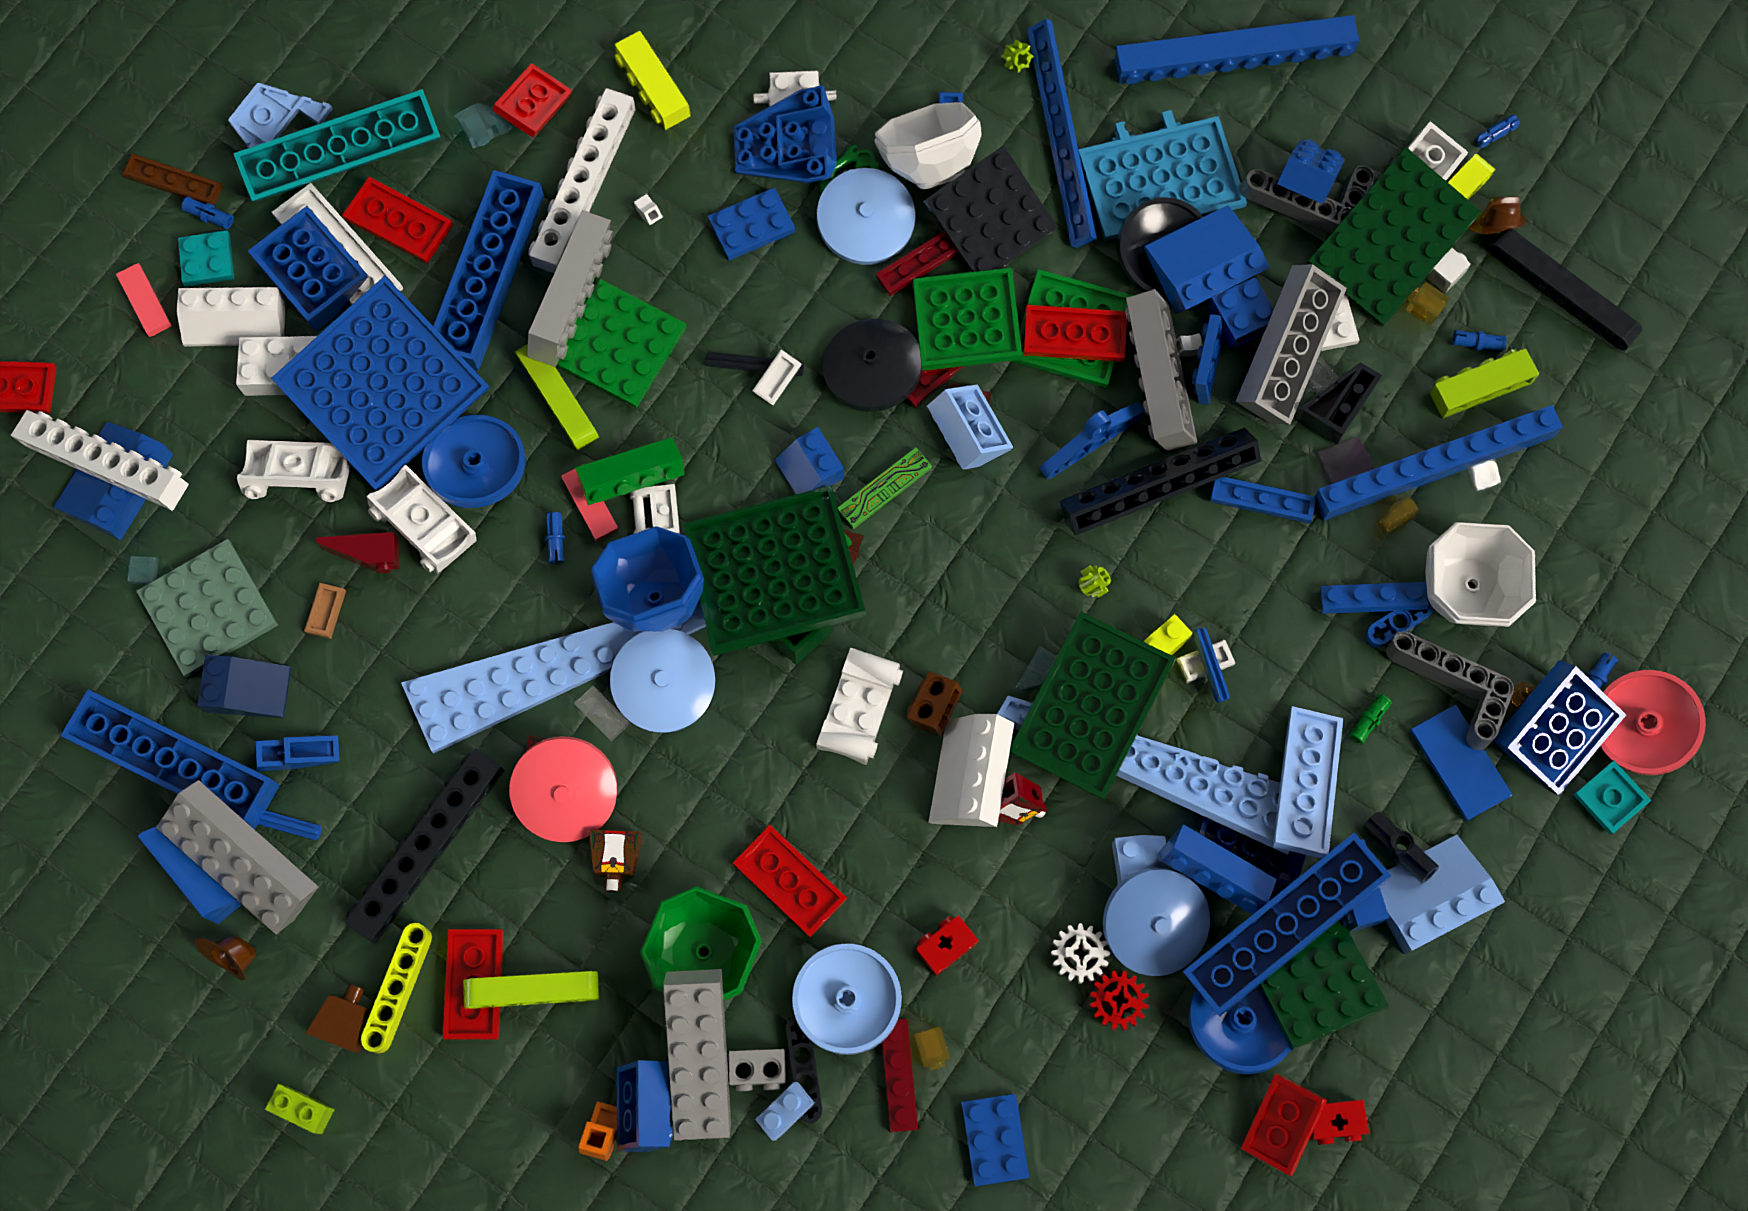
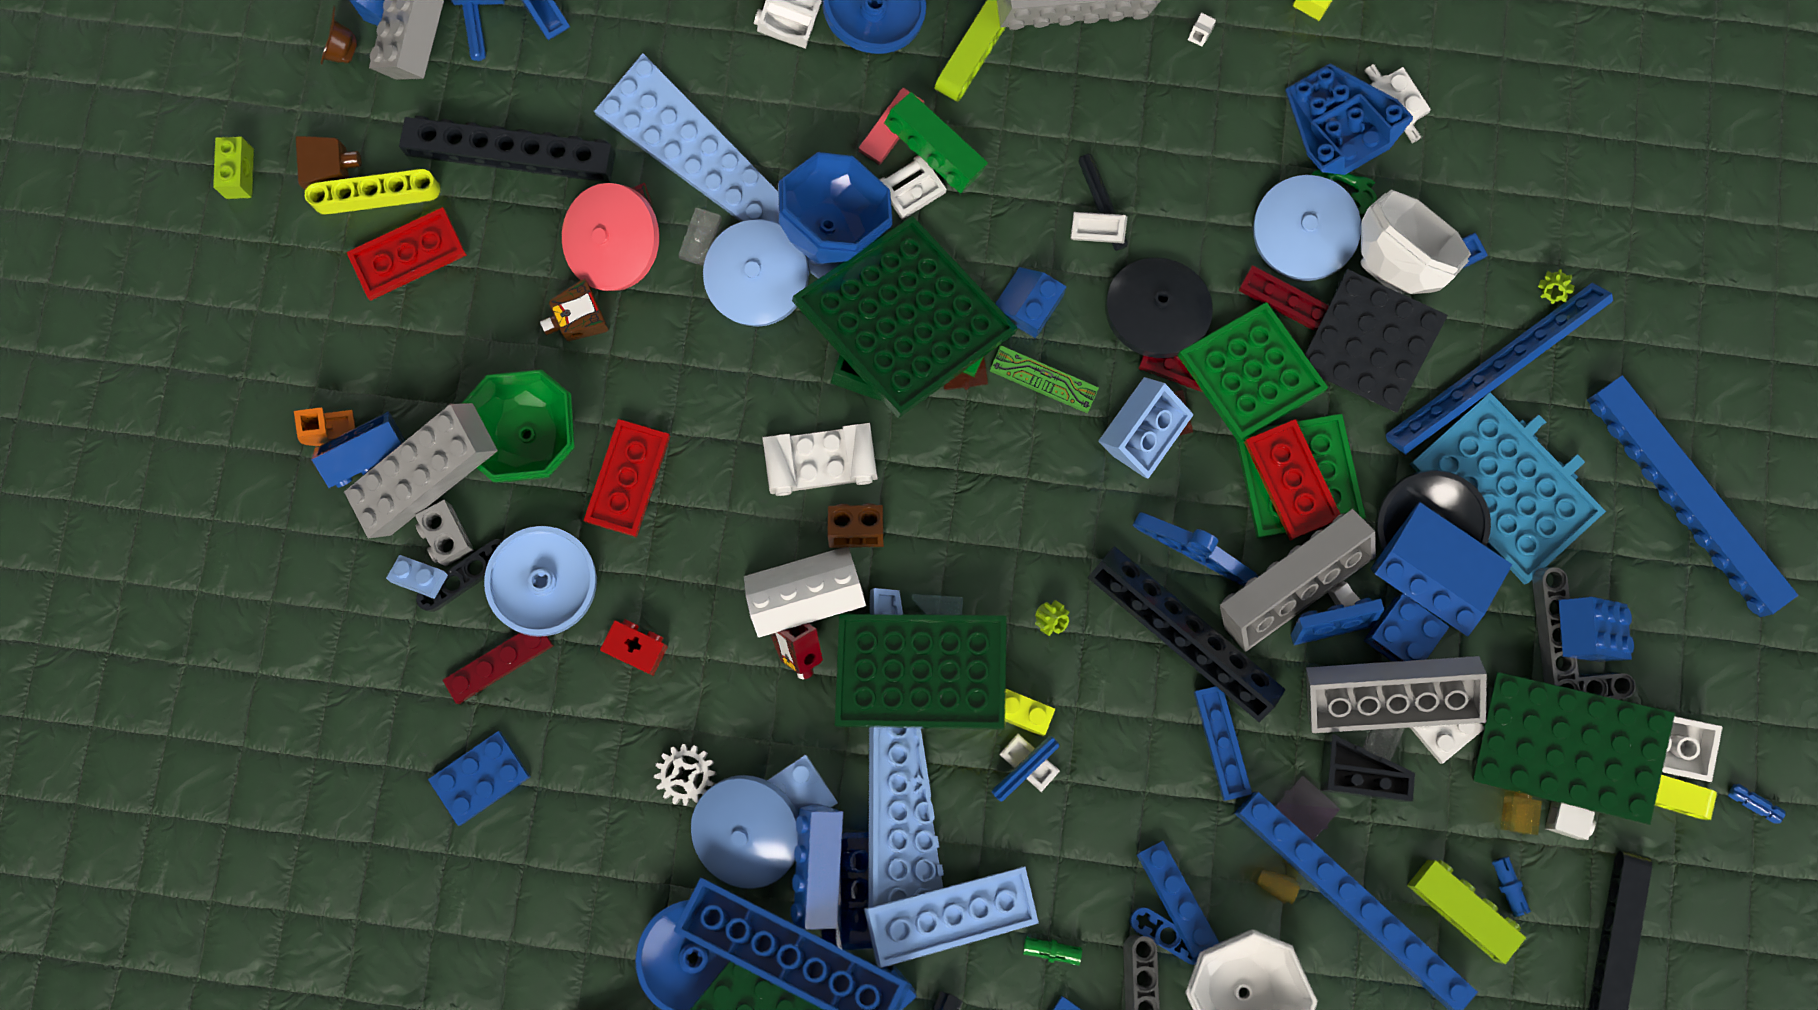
camera: 65 degrees right, 5 degrees up
lime beam [463,971,599,1008] -> none
blue axle [545,512,565,564] -> none
green plate [556,279,687,409] -> none
blue plate [708,188,796,261] -> none
clear yellow brick [914,1026,950,1071] -> none
red gear [1089,971,1149,1031] -> none
clear plate [1467,458,1501,491] -> none
reddish brown piece [1468,196,1526,234] -> none

